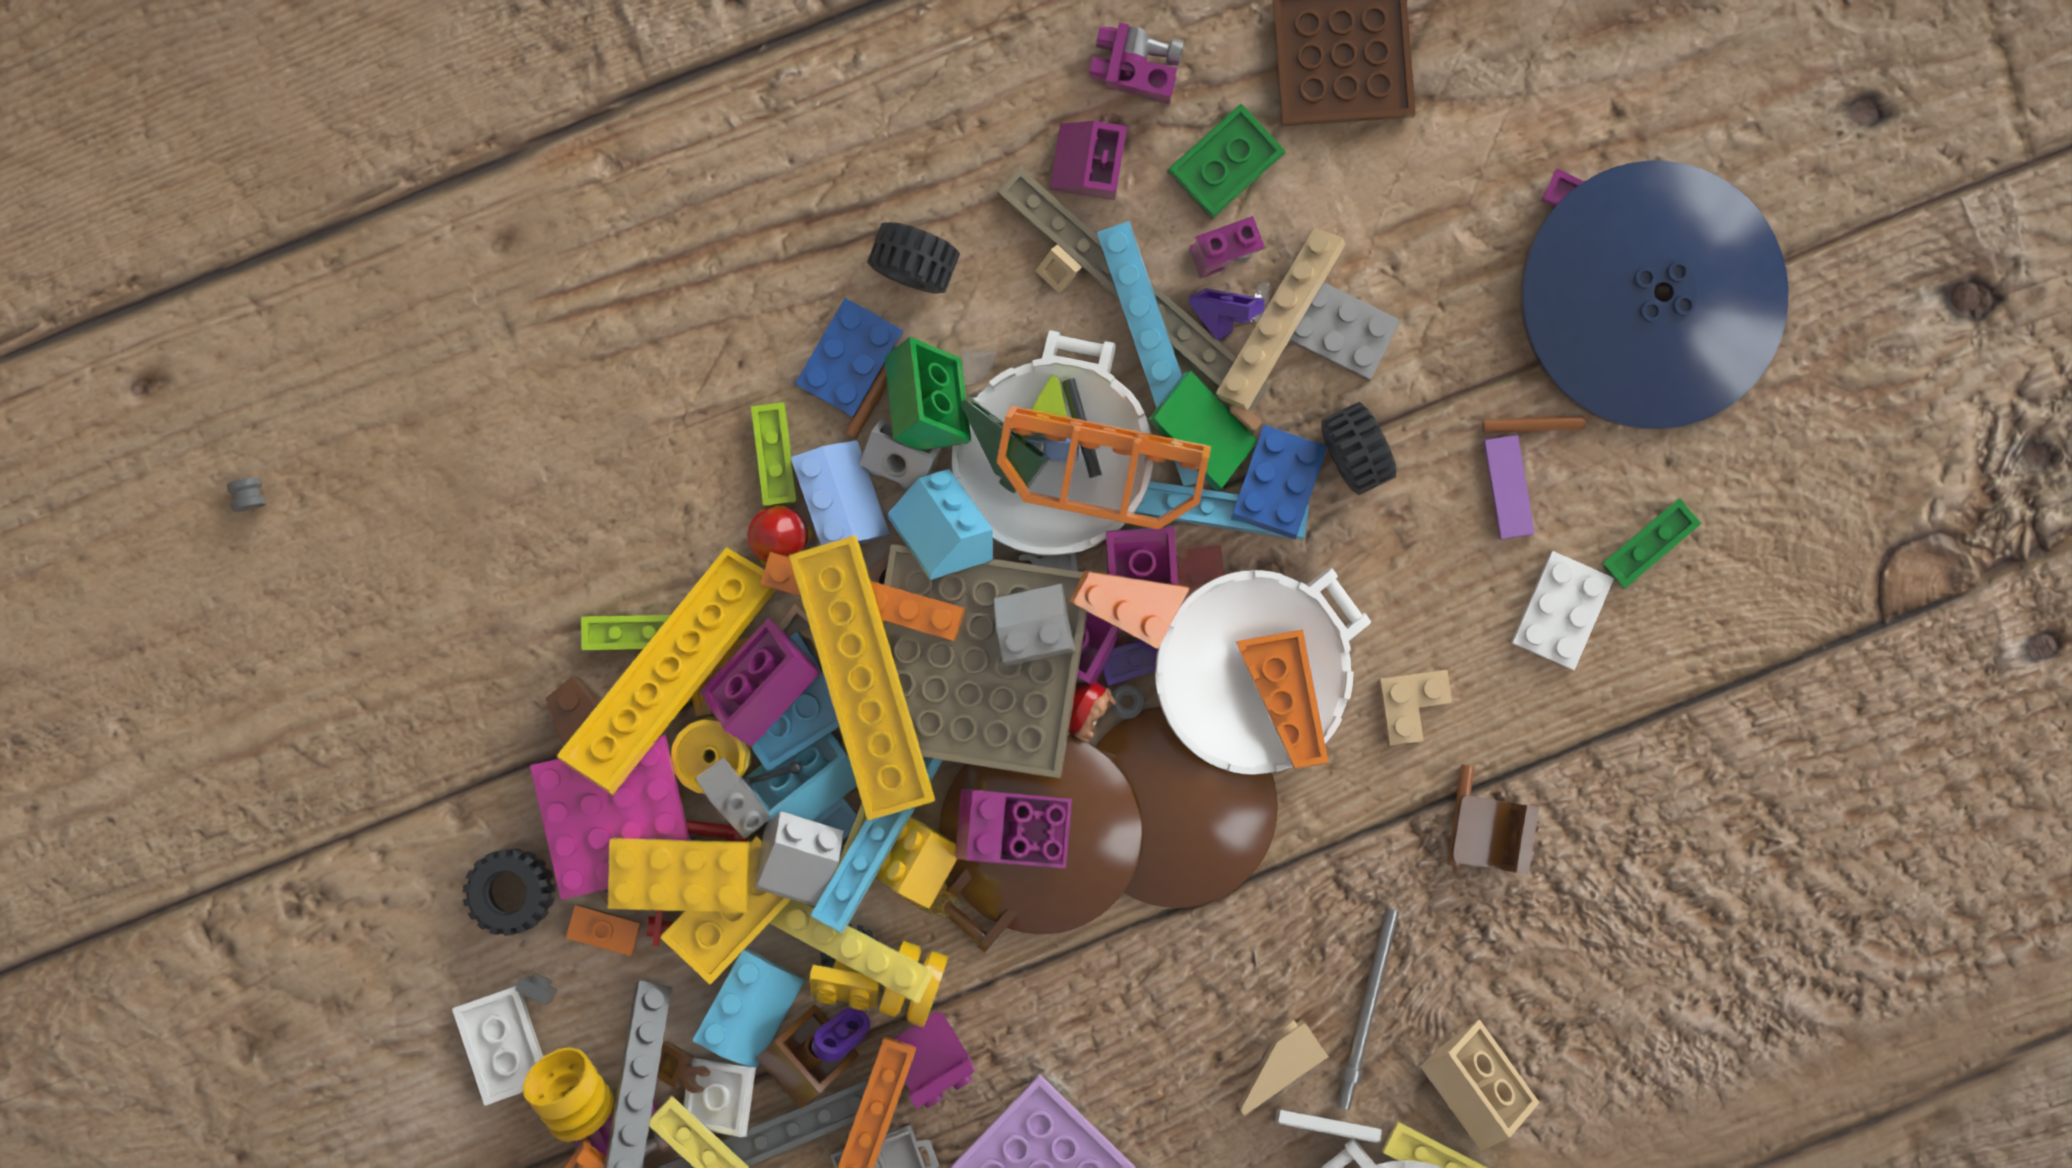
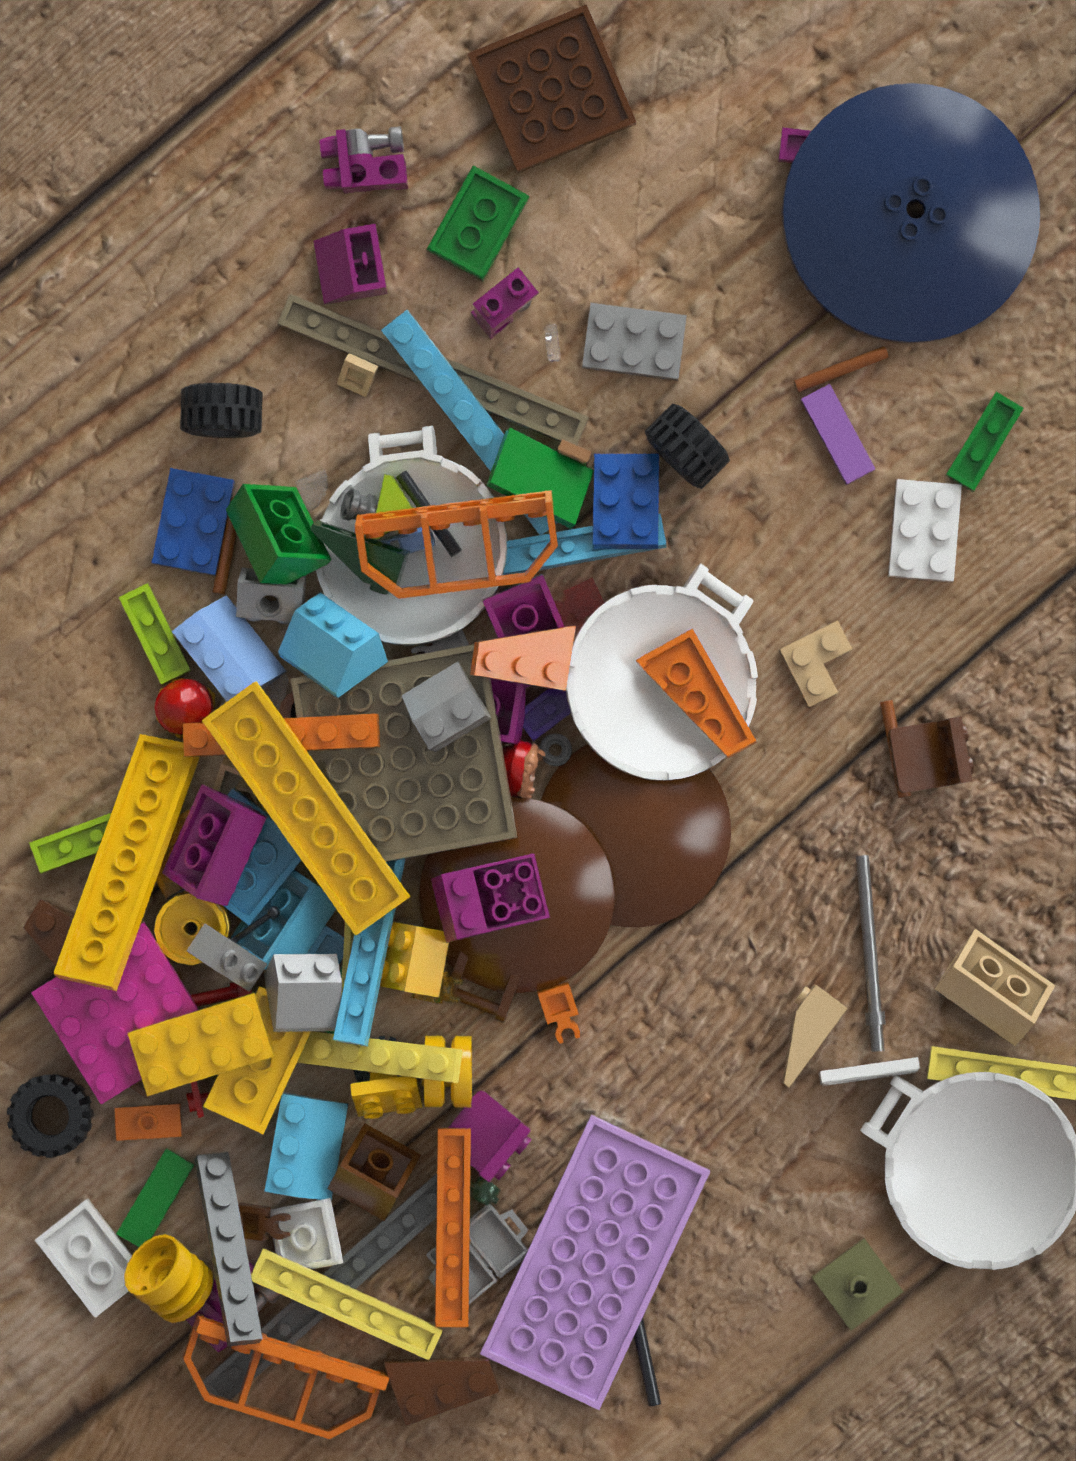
camera: 15 degrees left, 0 degrees up
dark grey plate [515,973,558,1005] -> none
dark purple plate [812,1008,870,1062] -> none
dark purple slope [1189,288,1265,340] -> none
tan plate [1216,227,1346,411] -> none
none -> green tile [116,1148,195,1247]
none -> dark grey wheel [340,488,378,521]
none -> clear green plate [470,1177,501,1206]
none -> orange plate [537,981,580,1044]

